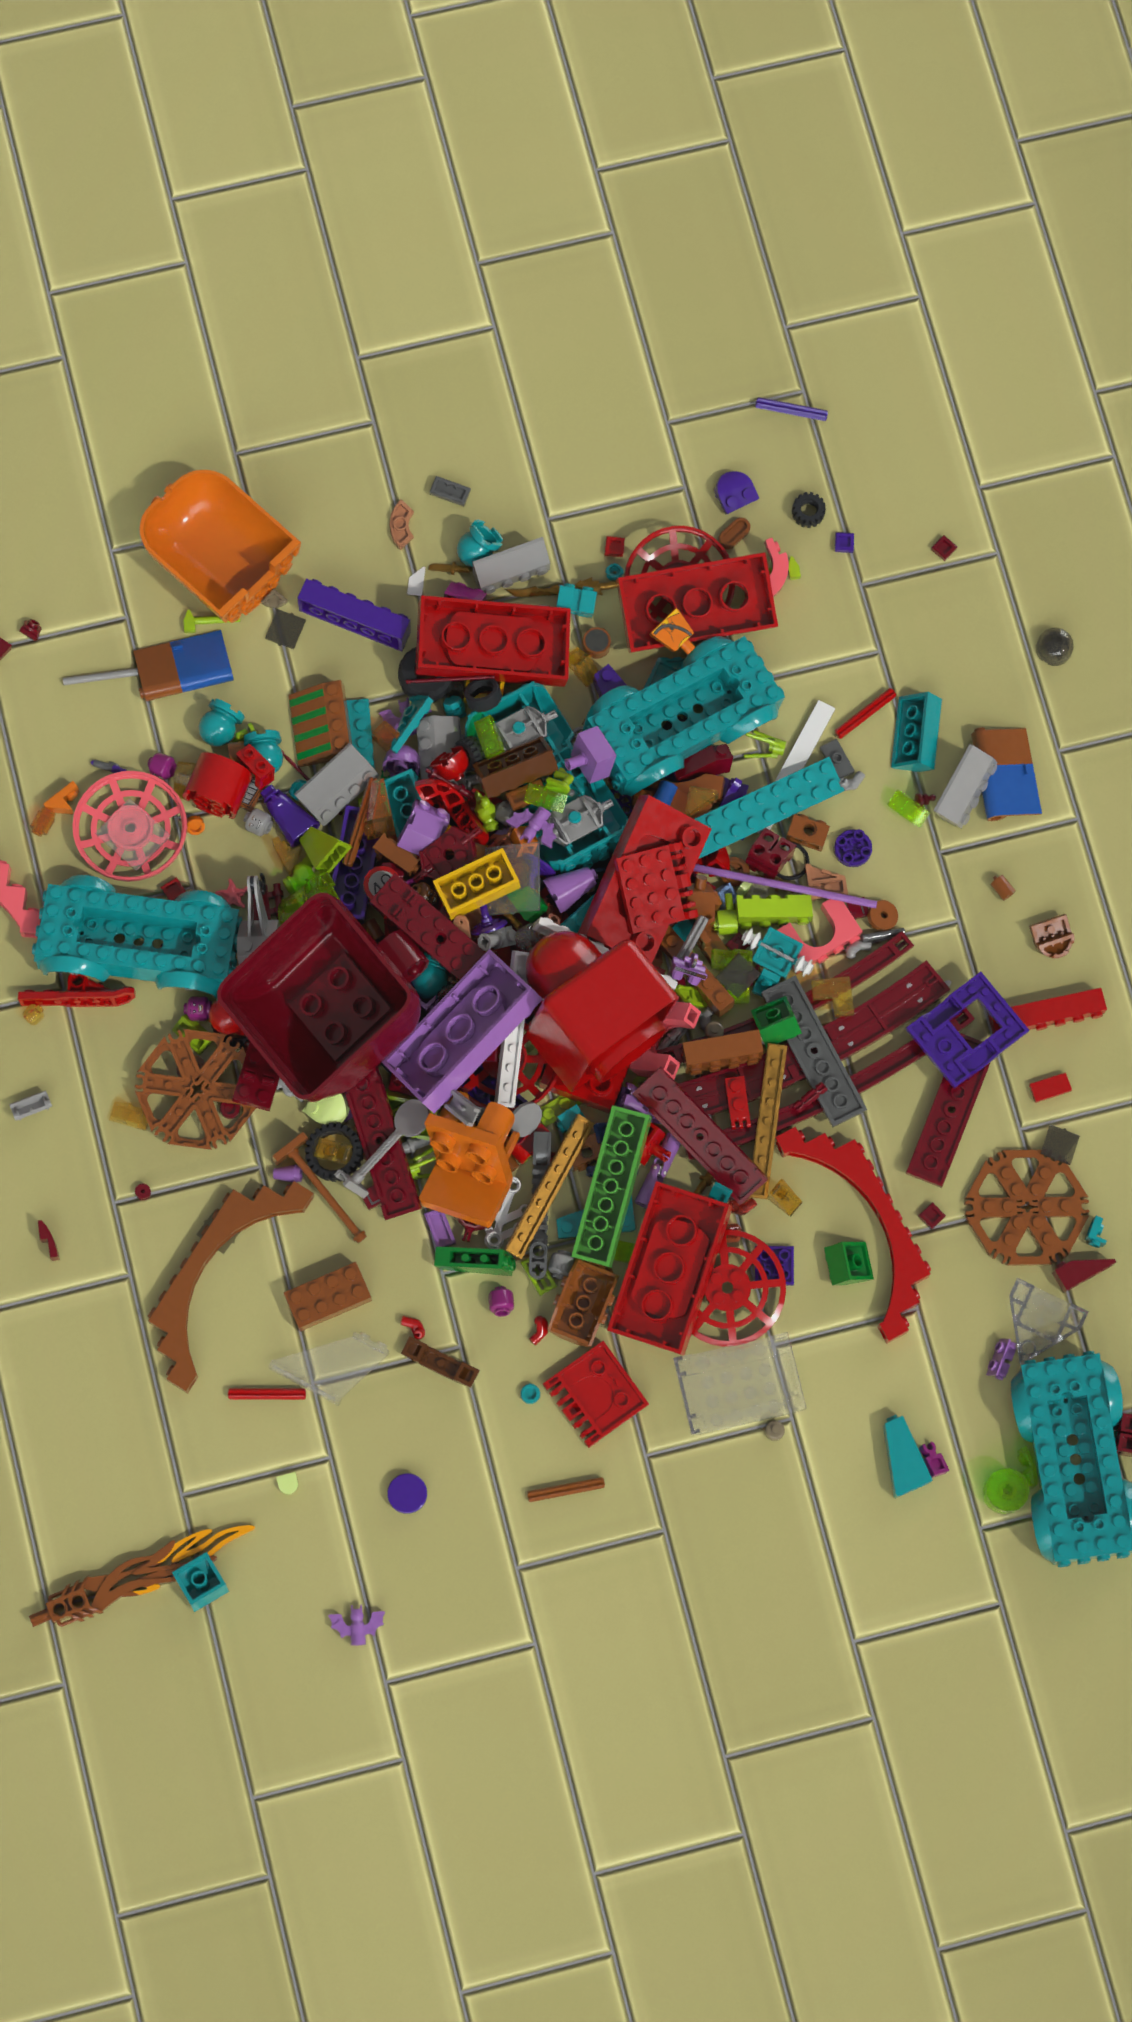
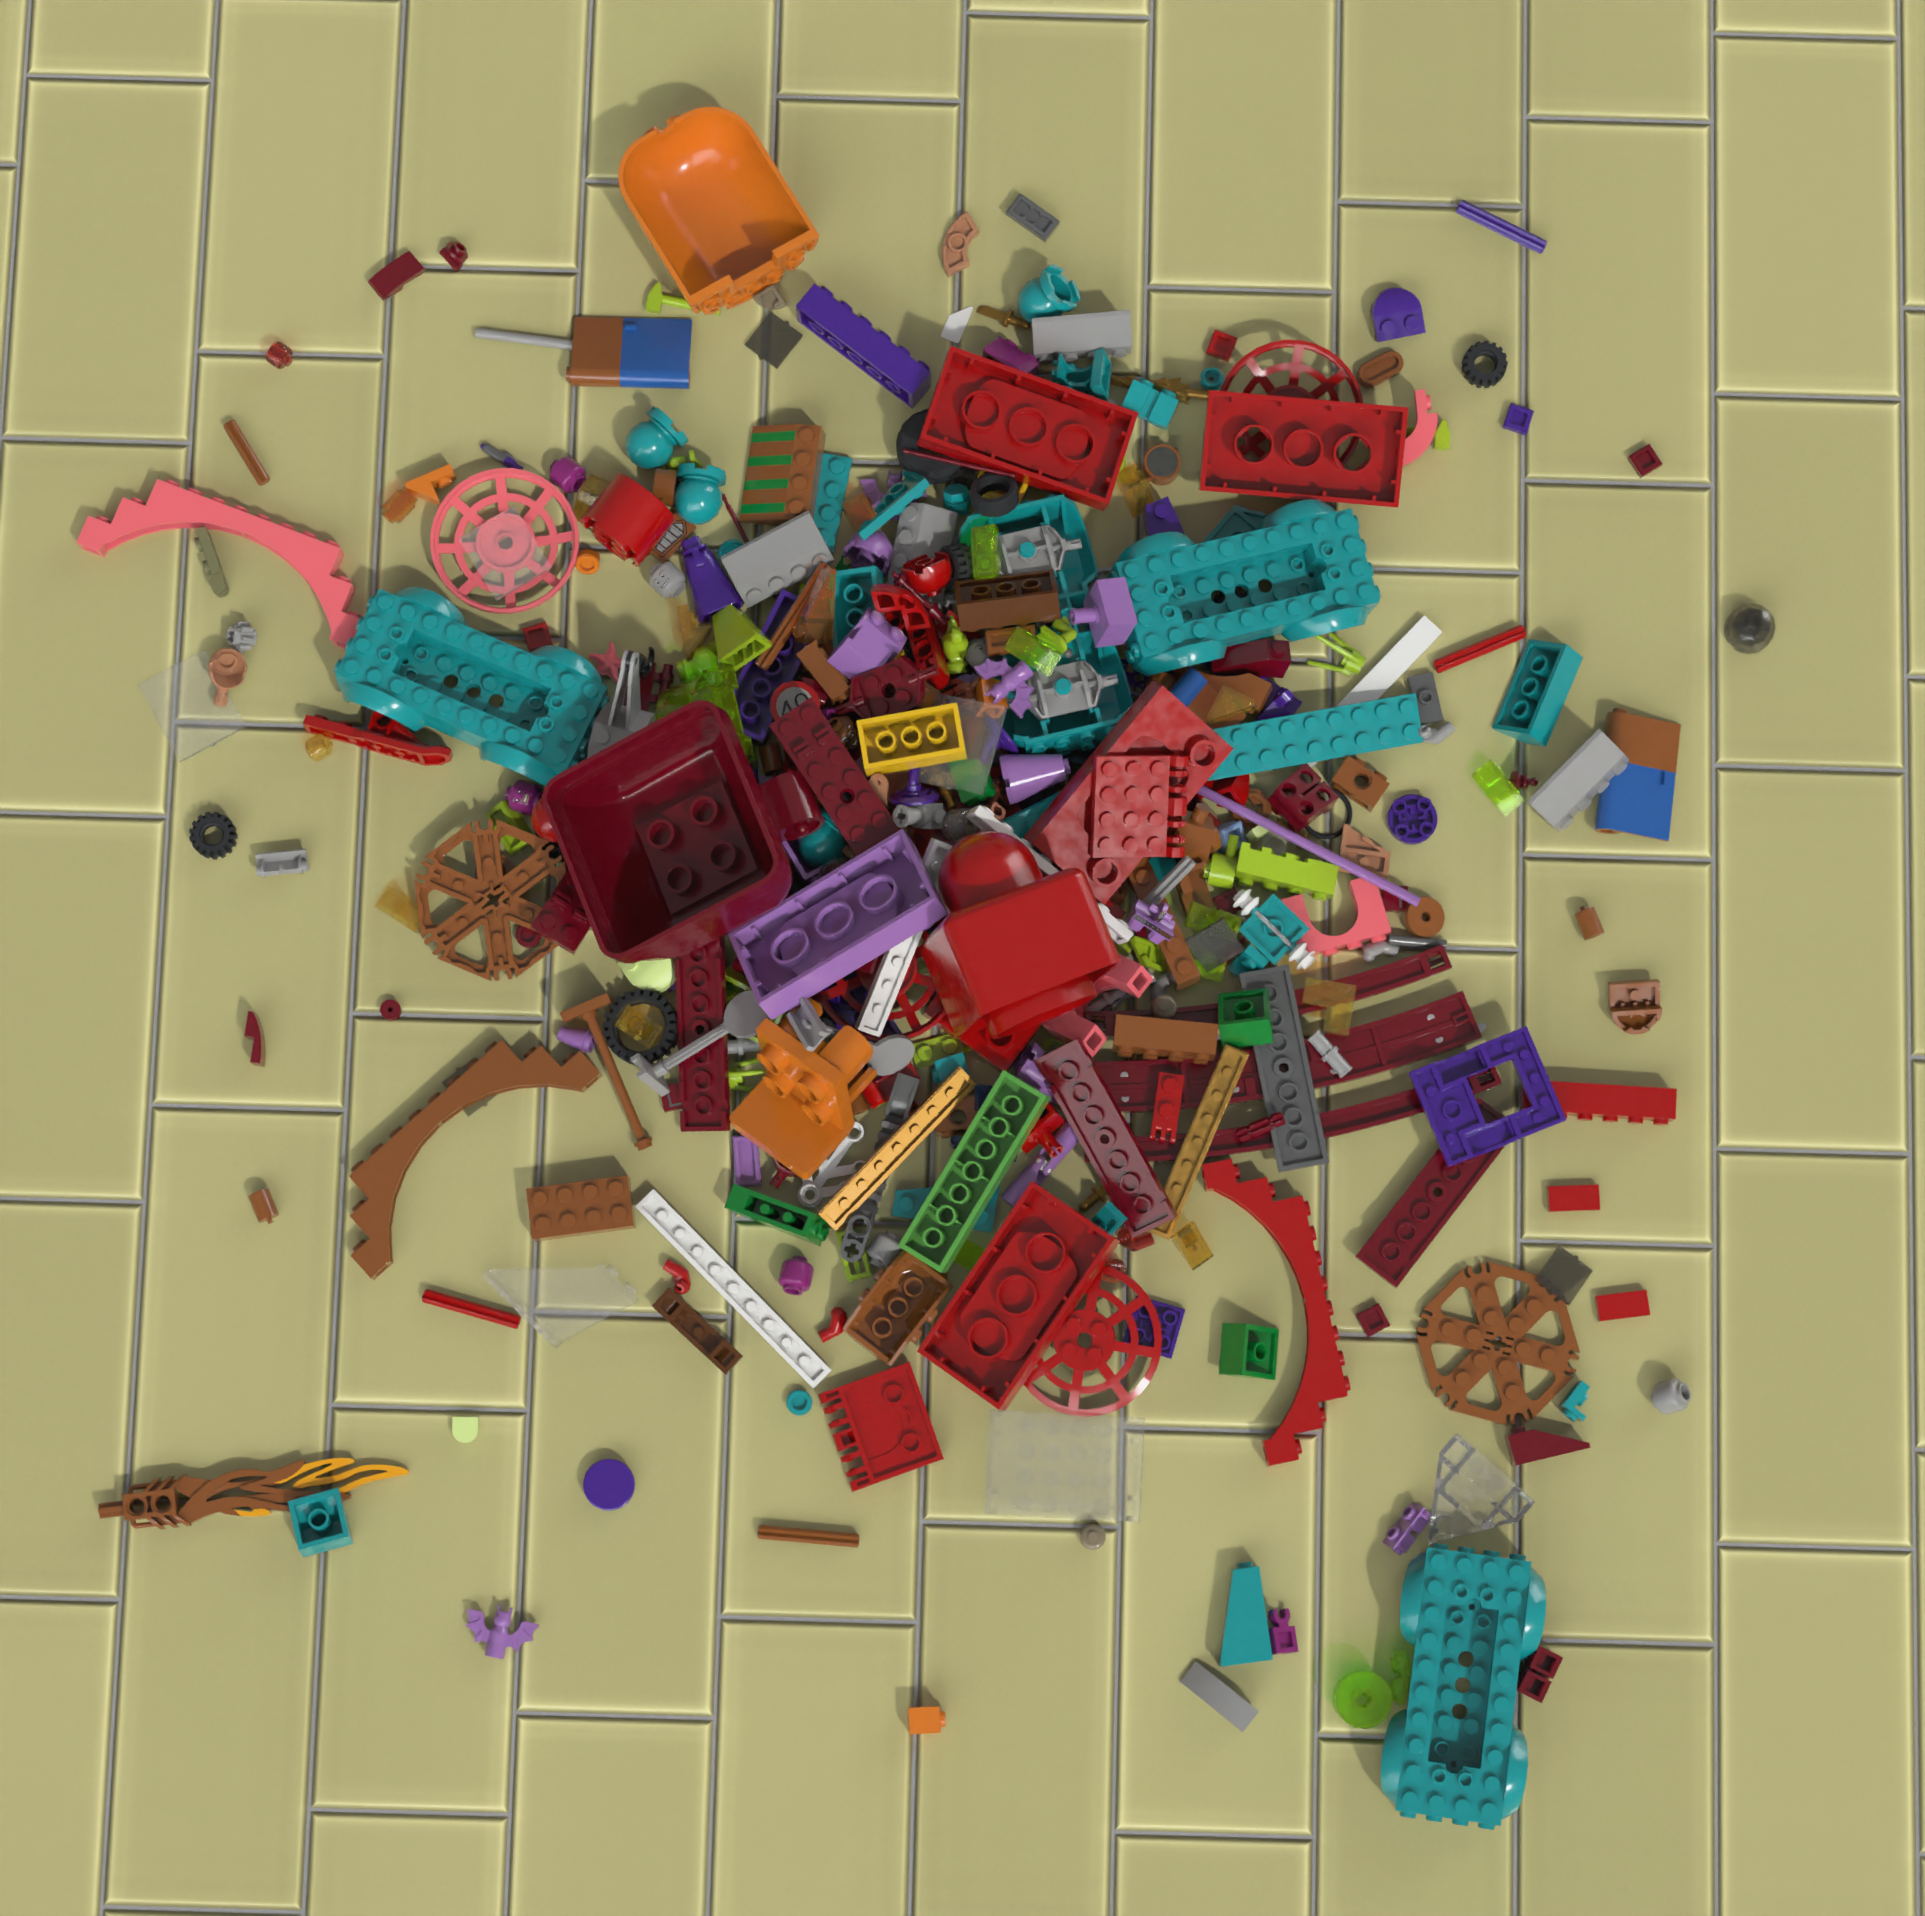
camera: 20 degrees right, 5 degrees up
red bracket [236,744,275,790] -> none
orange torso [649,608,695,655] -> none
none -> dark orange piece [248,1188,279,1224]
none -> white plate [635,1189,832,1389]
none -> orange brick [908,1706,946,1734]
none -> teal tile [1052,348,1112,401]
none -> light grey slope [1180,1661,1259,1732]
none -> light grey pin [1307,1029,1353,1078]
none -> red tile [1595,1290,1650,1322]

